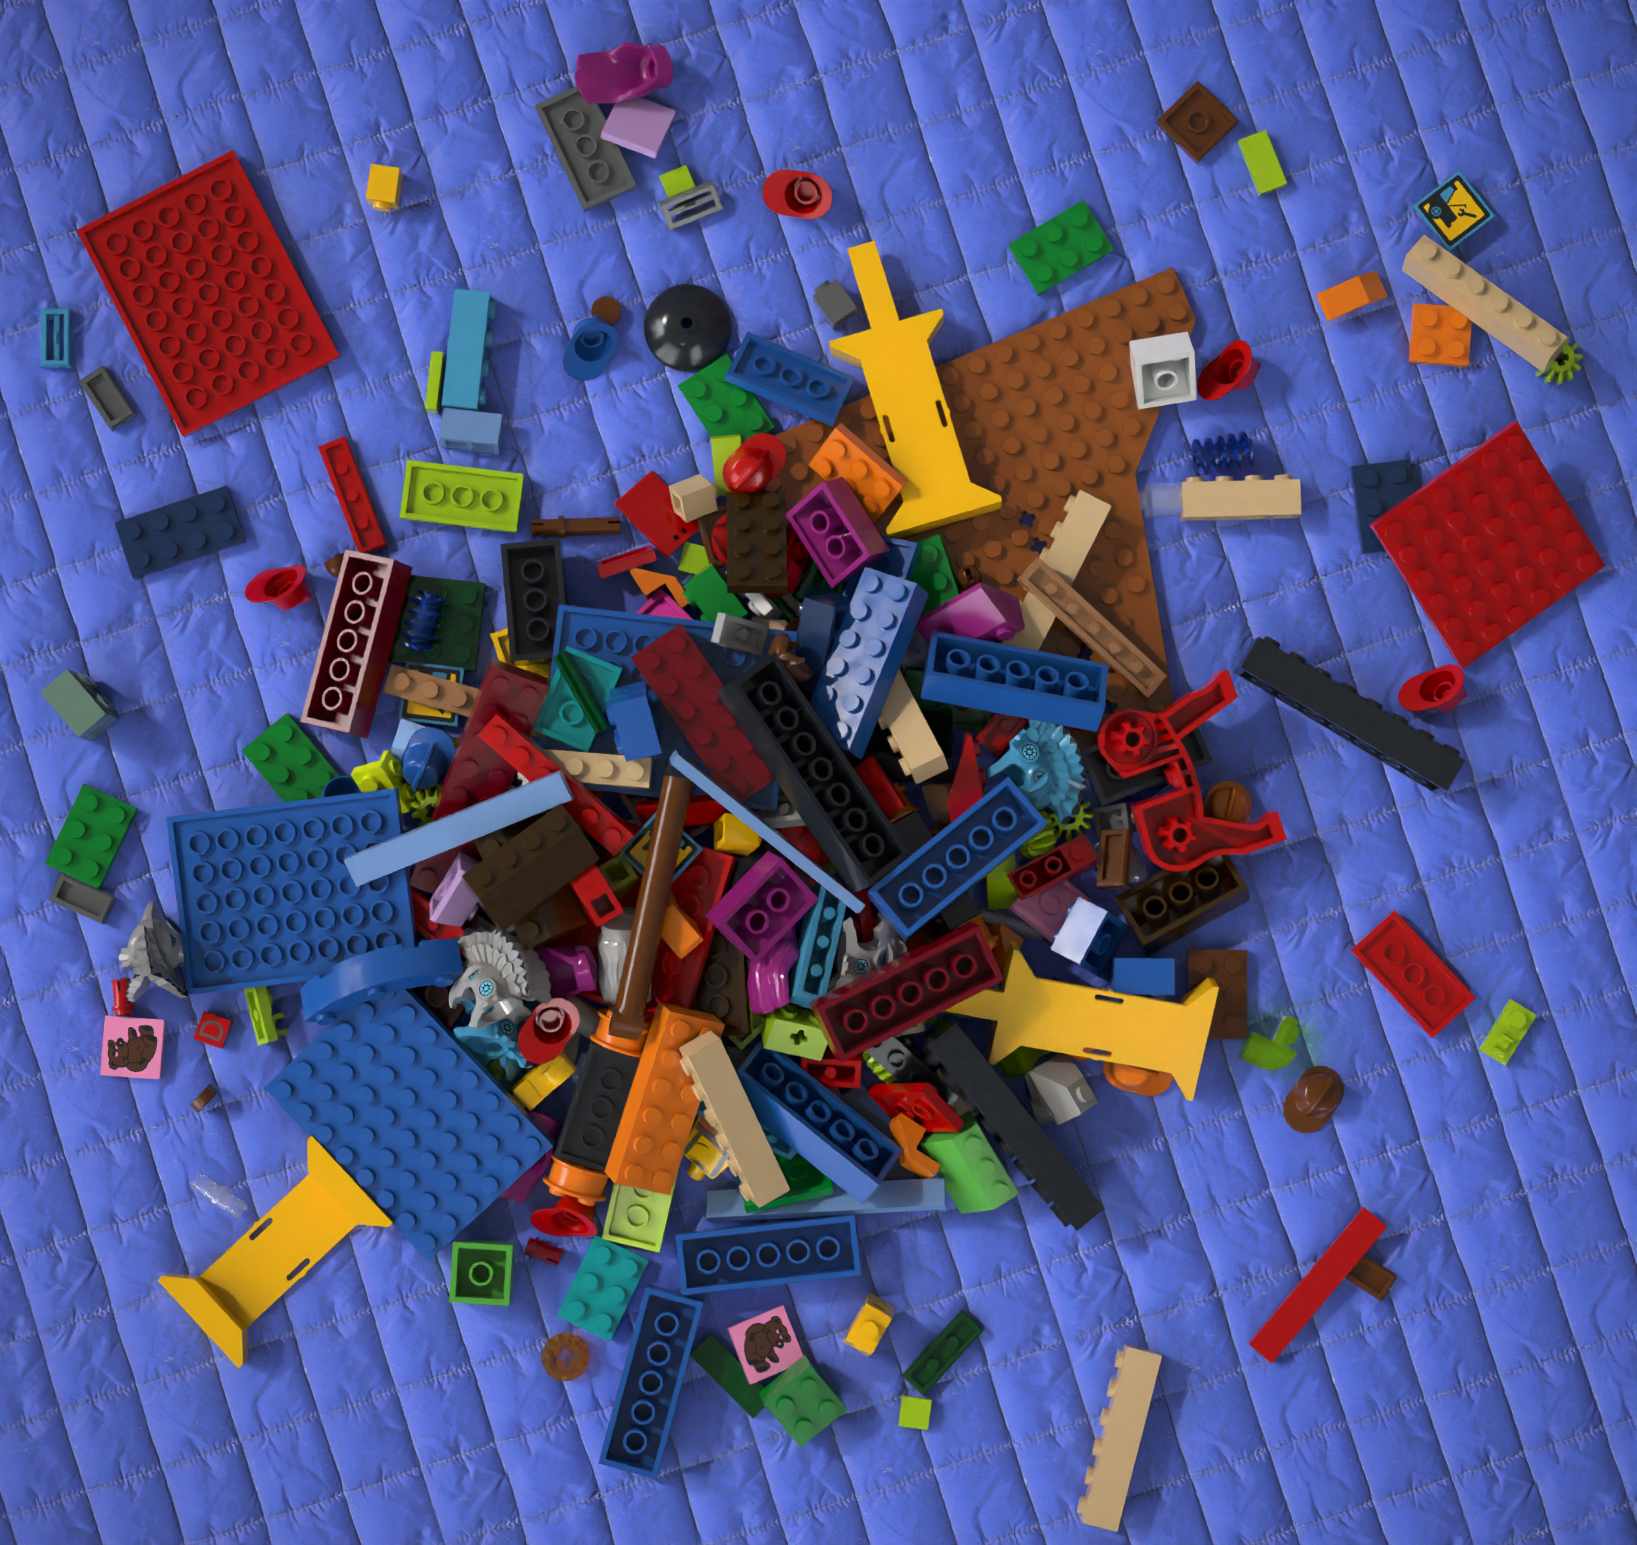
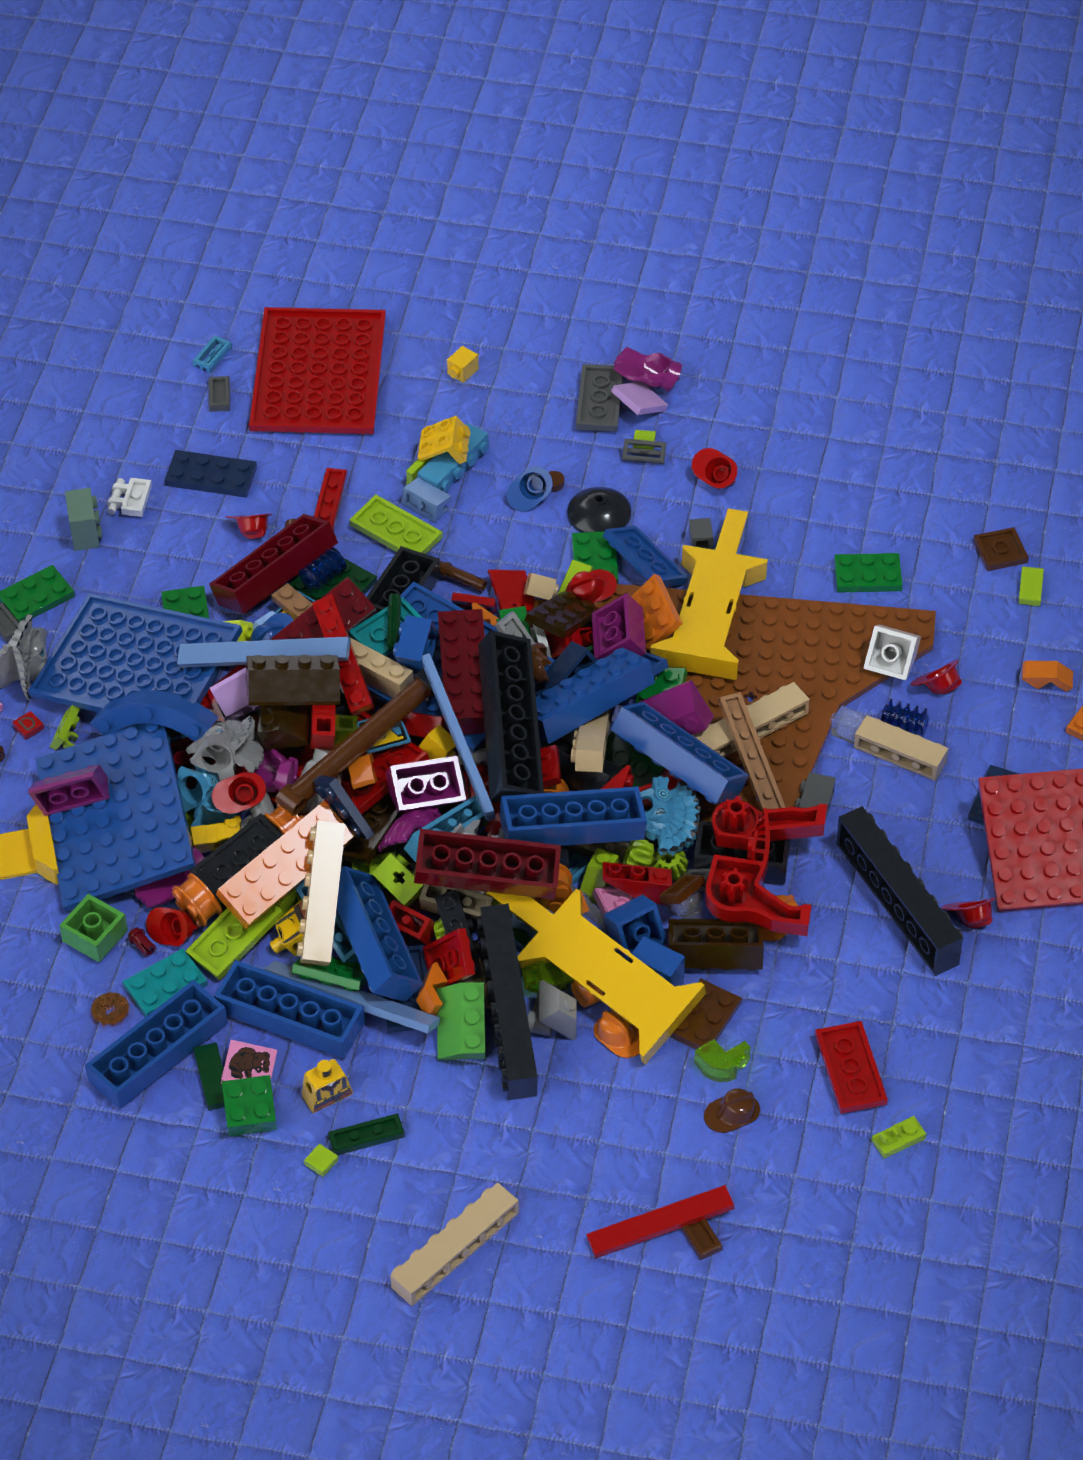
camera: 30 degrees right, 35 degrees down
none -> magenta slope [28,764,110,816]
none -> white plate [107,478,152,517]
none -> dark blue plate [313,775,374,840]
none -> yellow bracket [418,416,470,464]
none -> dark grey brick [795,772,836,820]

